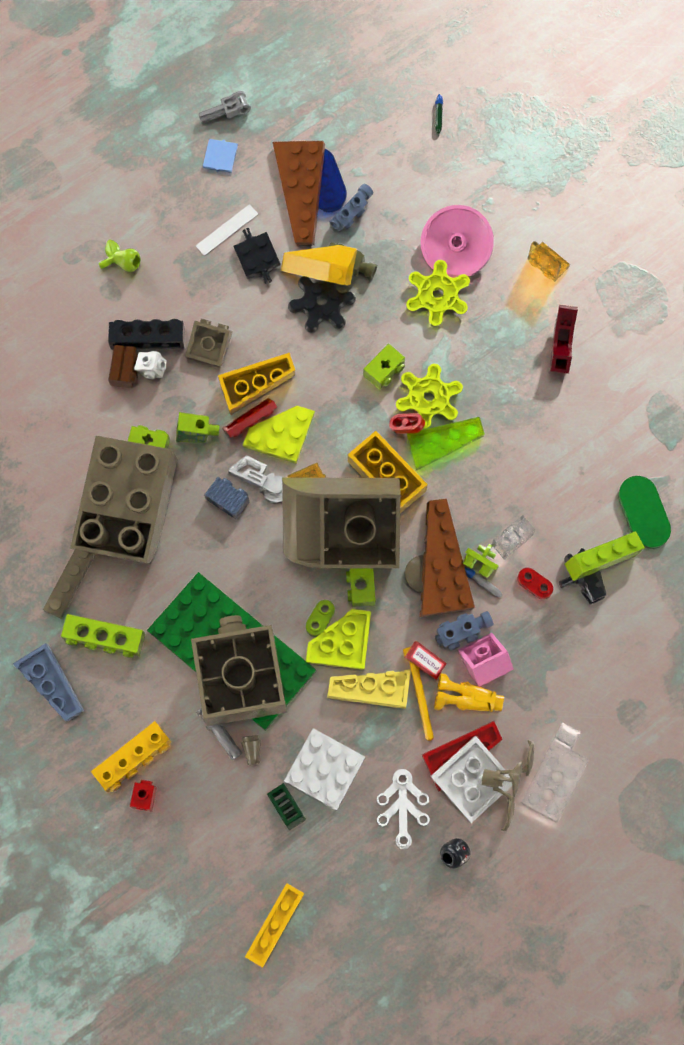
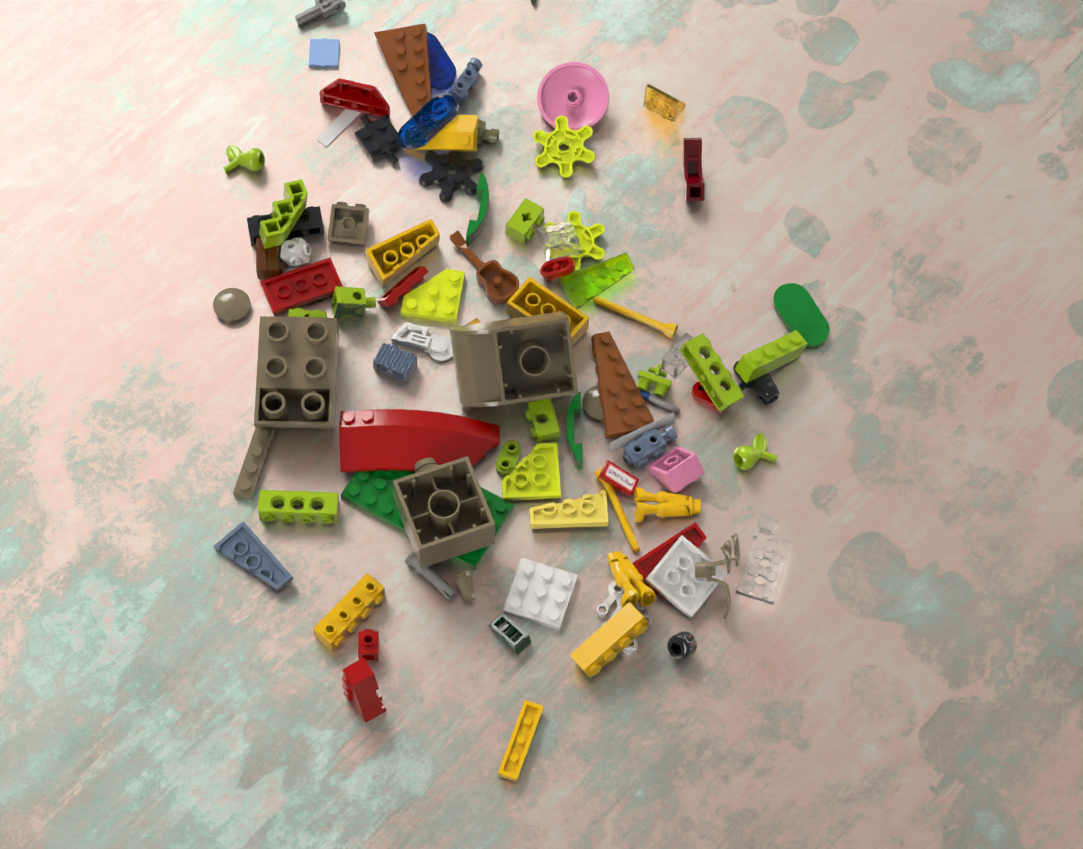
camera: 15 degrees left, 10 degrees down
none -> dark tan dish [213,288,251,323]
none -> lime brick [259,179,308,249]
none -> red plate [260,257,343,315]
none -> red wedge [319,78,390,119]
none -> red slope [339,409,500,473]
none -> red wedge [341,657,386,723]
none -> clear blue tile [398,95,459,149]
none -> dark orange piece [450,231,519,305]
none -> green slope [466,173,489,245]
none -> clear slope [536,220,582,261]
none -> green slope [566,392,583,469]
none -> yellow brick [570,602,649,678]
none -> yellow piece [593,296,678,339]
none -> yellow piece [607,551,656,608]
none -> white sticker [609,412,675,452]
none -> lime brick [679,333,744,413]
none -> lime piece [733,433,778,470]

